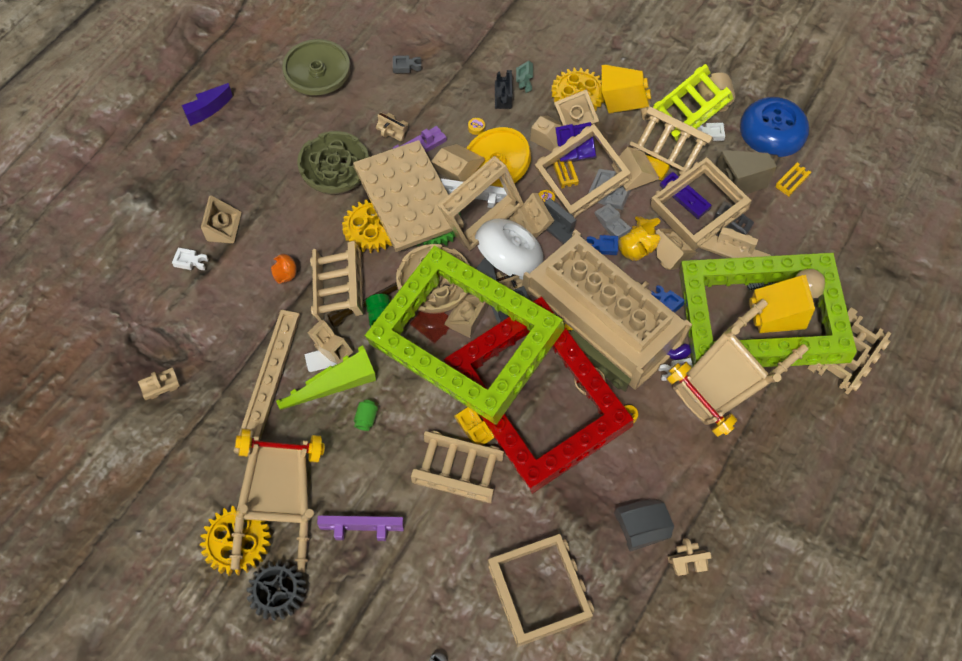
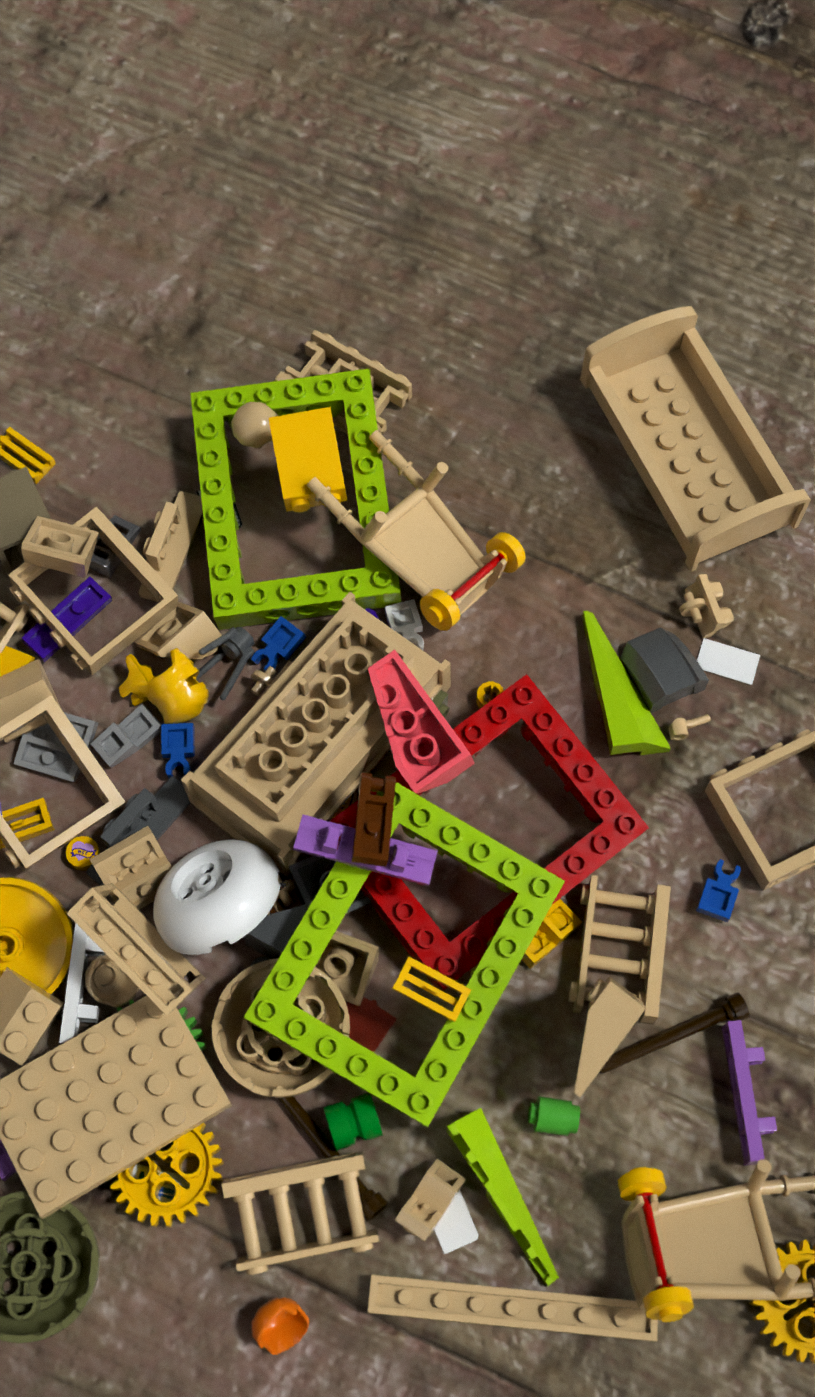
camera: 95 degrees left, 5 degrees up
none -> tan slope [21,516,99,578]
none -> tan hair [85,953,139,1007]
none -> dark grey plant [196,627,255,700]
none -> medium lavender hinge [293,815,438,886]
none -> reddish brown plate [351,772,396,867]
none -> coral wedge [367,650,475,794]
none -> yellow tile [392,957,471,1022]
none -> tan slope [574,976,646,1097]
none -> tan piece [580,306,811,572]
none -> lime wedge [582,611,671,755]
none -> dark brown piece [599,992,750,1074]
none -> tan hand [668,714,711,741]
none -> blue plate [696,859,741,922]
none -> white sticker [697,638,760,685]

